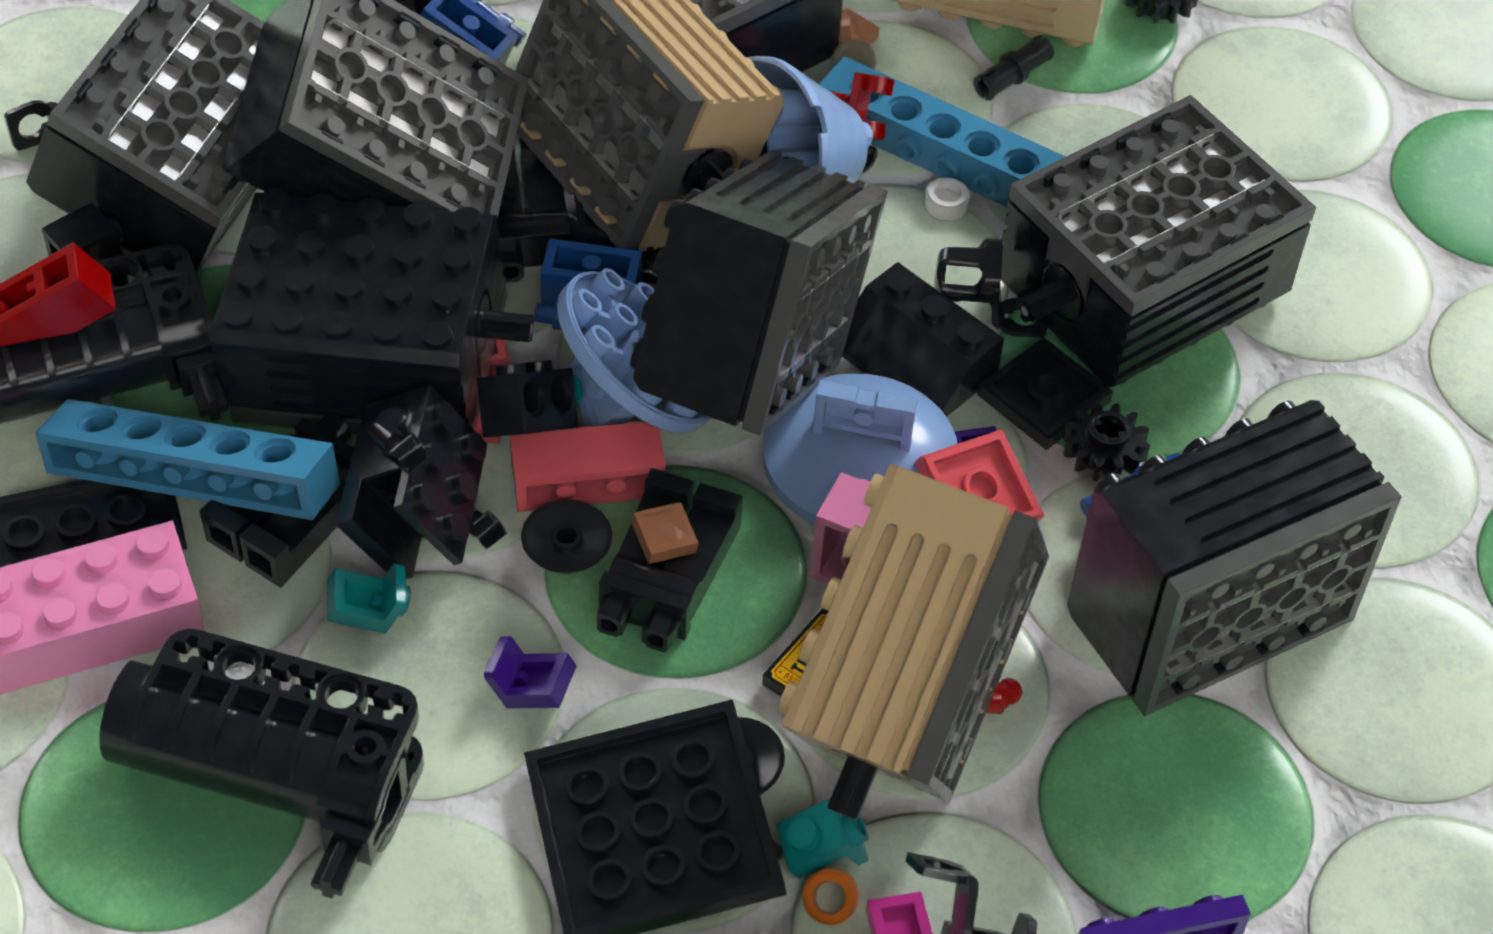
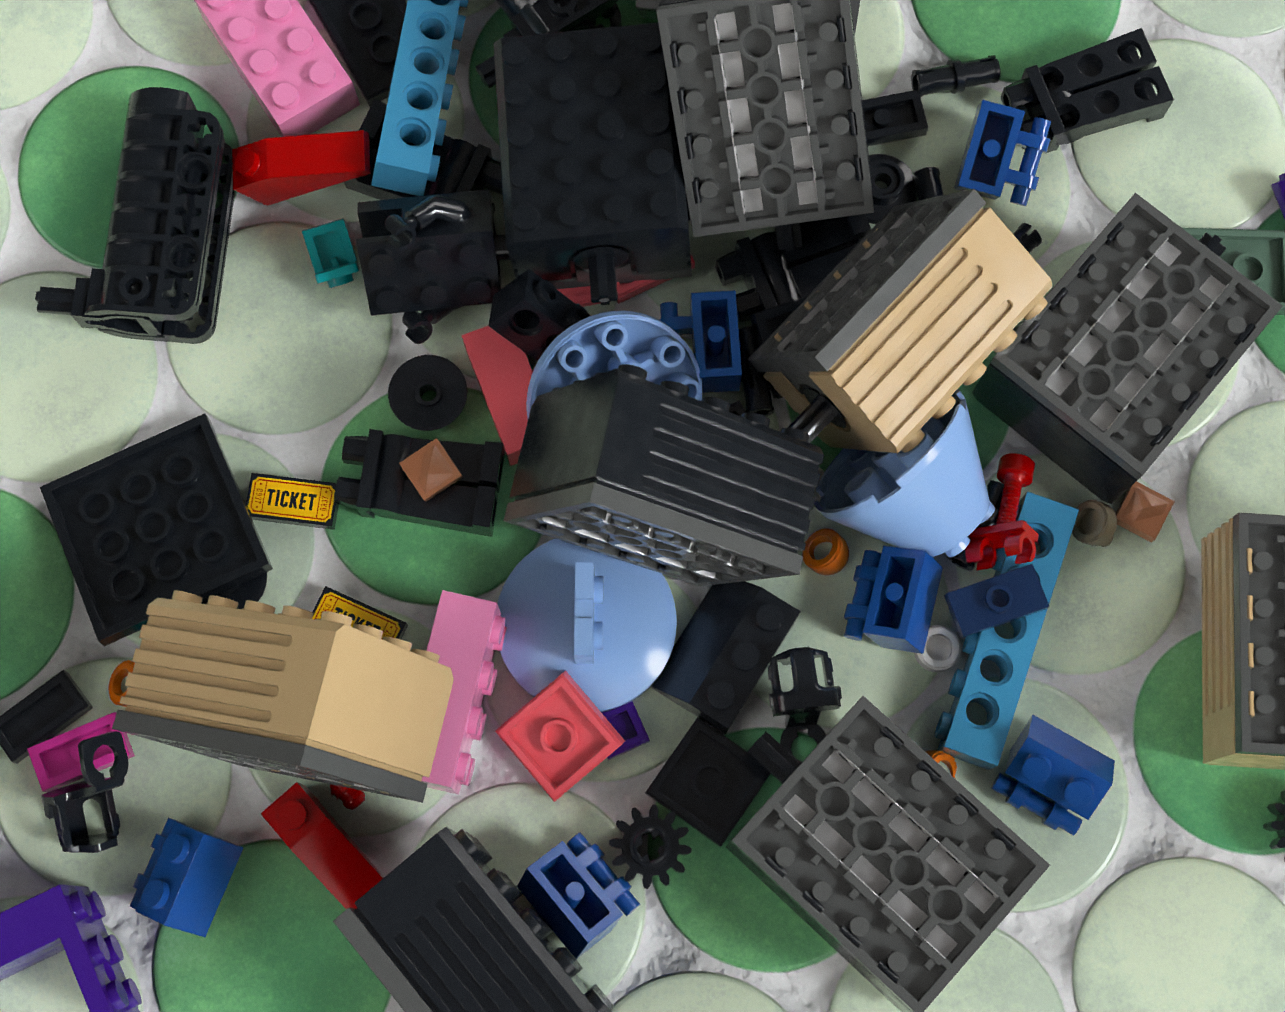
camera: 80 degrees right, 25 degrees up
dark purple bracket [484,636,577,708] -> none
black pin [973,35,1054,101] -> none
none -> blue brick [130,817,243,937]
none -> red slope [232,130,371,206]
none -> tile [246,473,339,530]
none -> red slope [260,782,384,909]
none -> blue brick [844,546,943,654]
none -> dark blue plate [944,564,1050,639]
none -> blue brick [991,715,1115,836]

